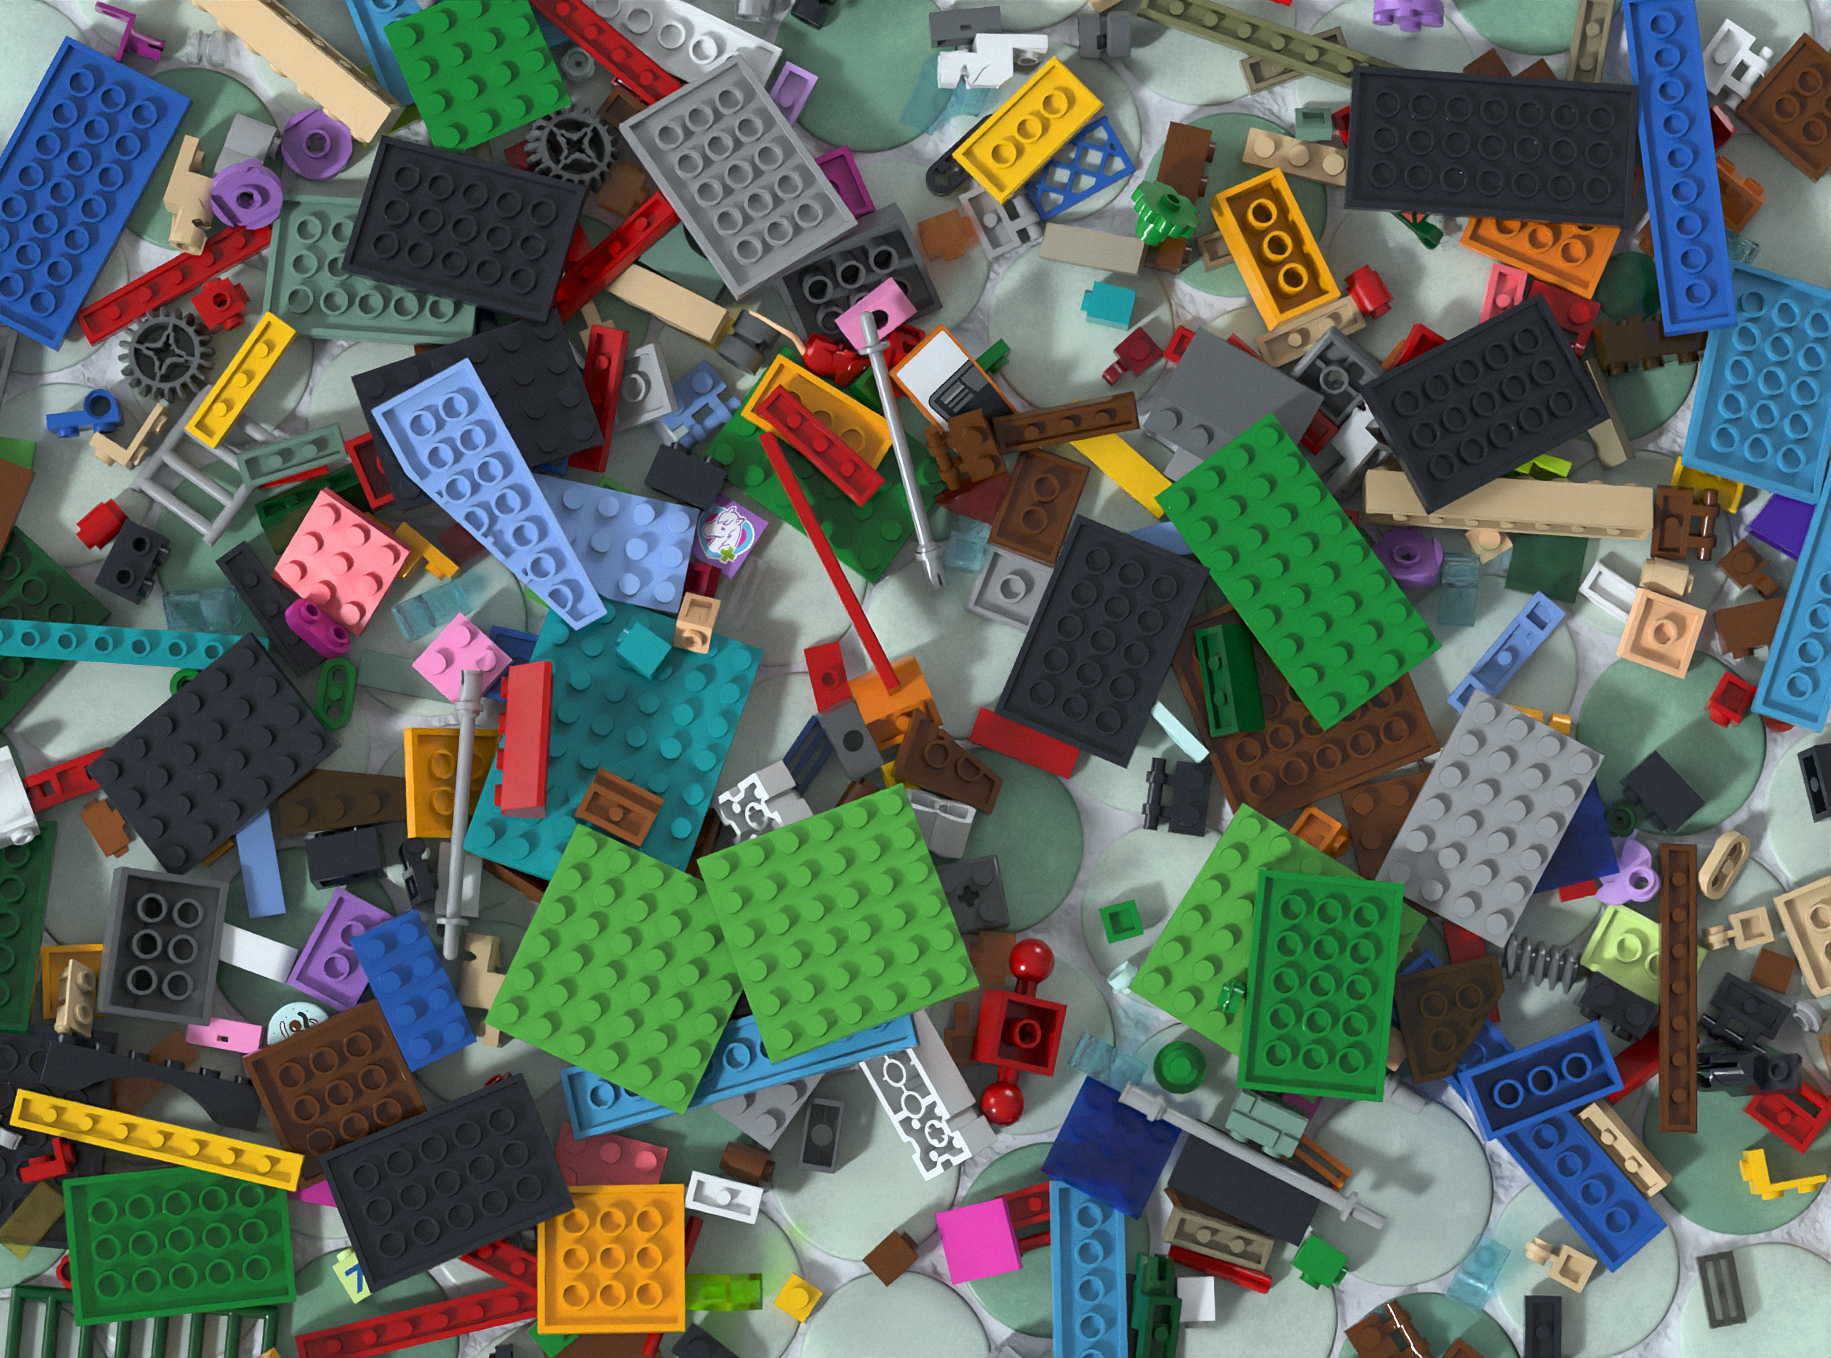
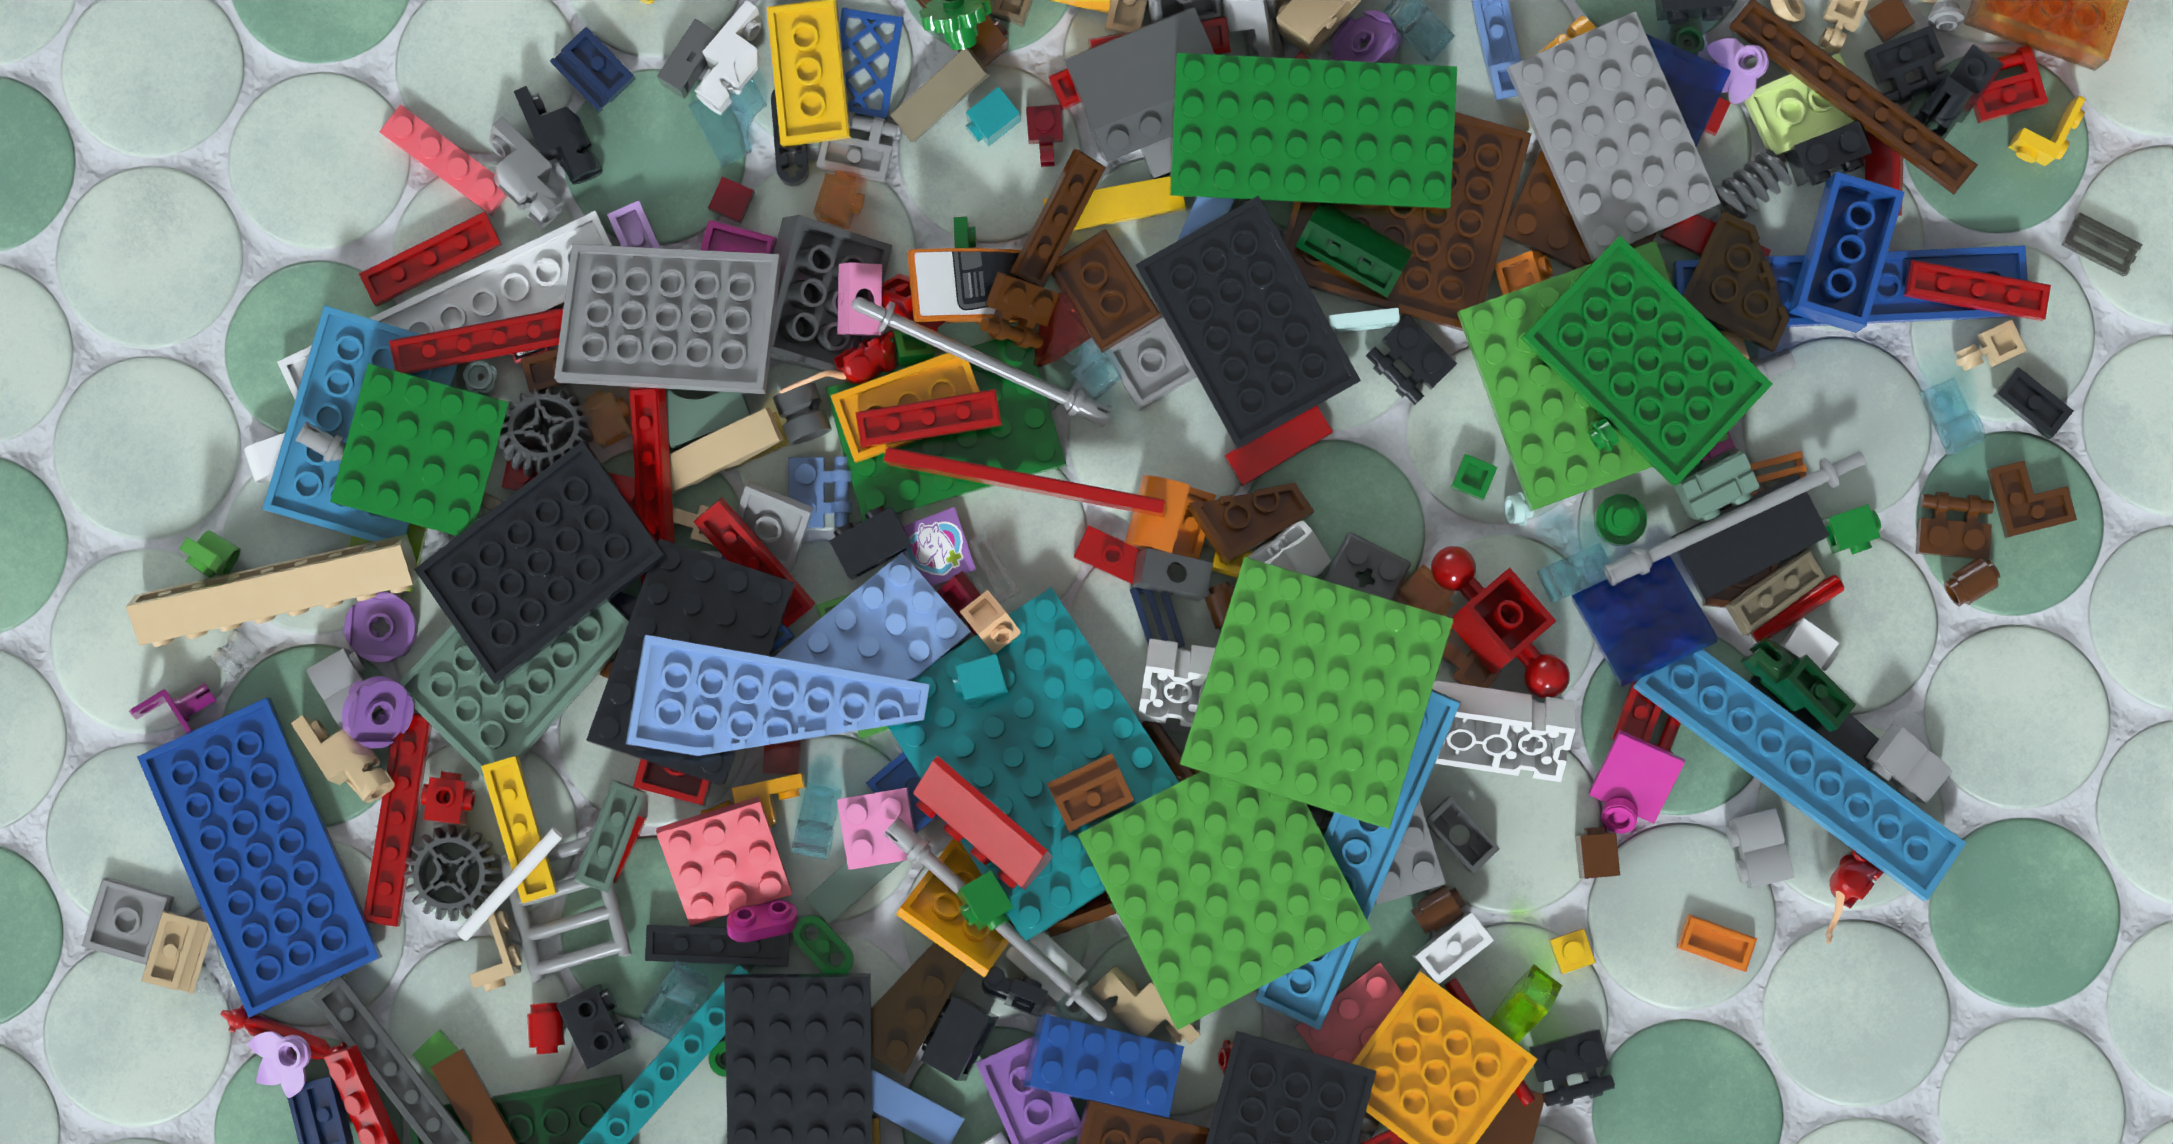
camera: 50 degrees left, 0 degrees up
blue plate [46,389,125,438] -> none
dark green panel [254,463,375,555] -> none
tan plate [1574,1098,1673,1200] -> none
none -> white bar [457,828,563,941]
none -> dark red tile [708,177,755,224]
none -> green brick [957,870,1014,931]
none -> dark pink tile [1601,798,1638,834]
none -> red tile [1903,260,2051,321]

